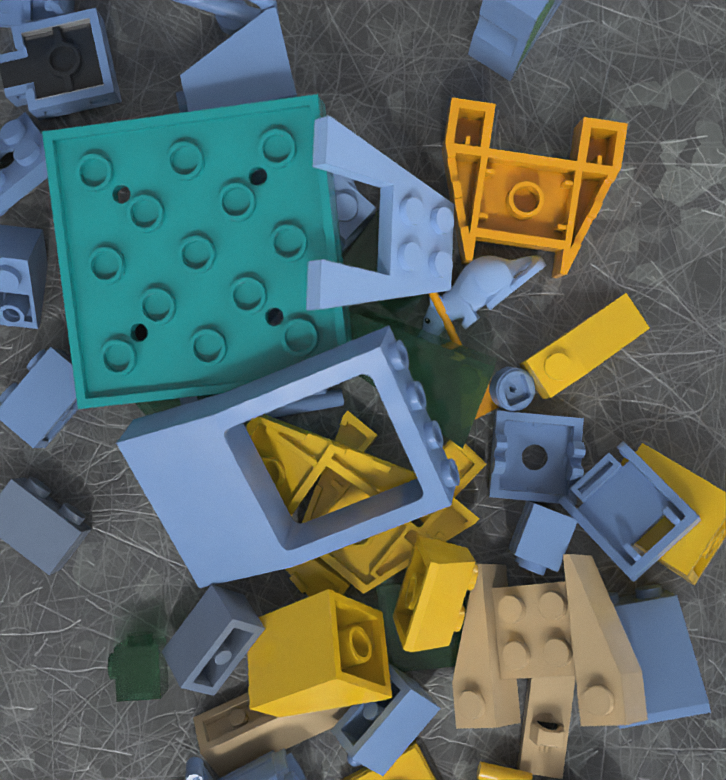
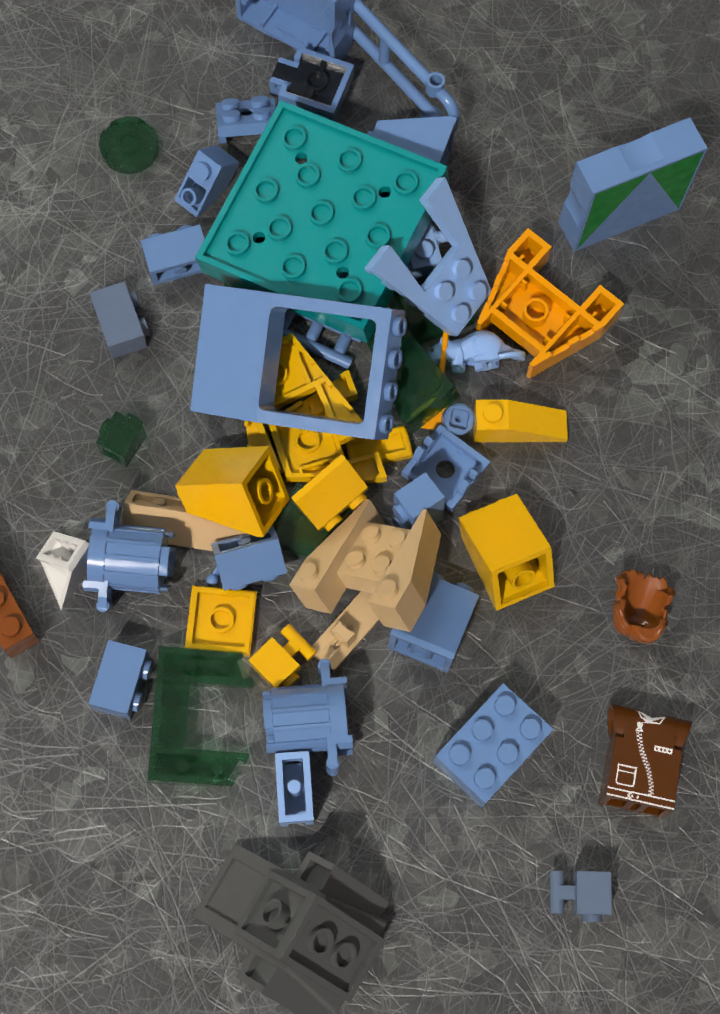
camera: 30 degrees right, 15 degrees down
sand blue brick [161,584,265,696] -> none
medium blue container [558,441,701,582] -> none

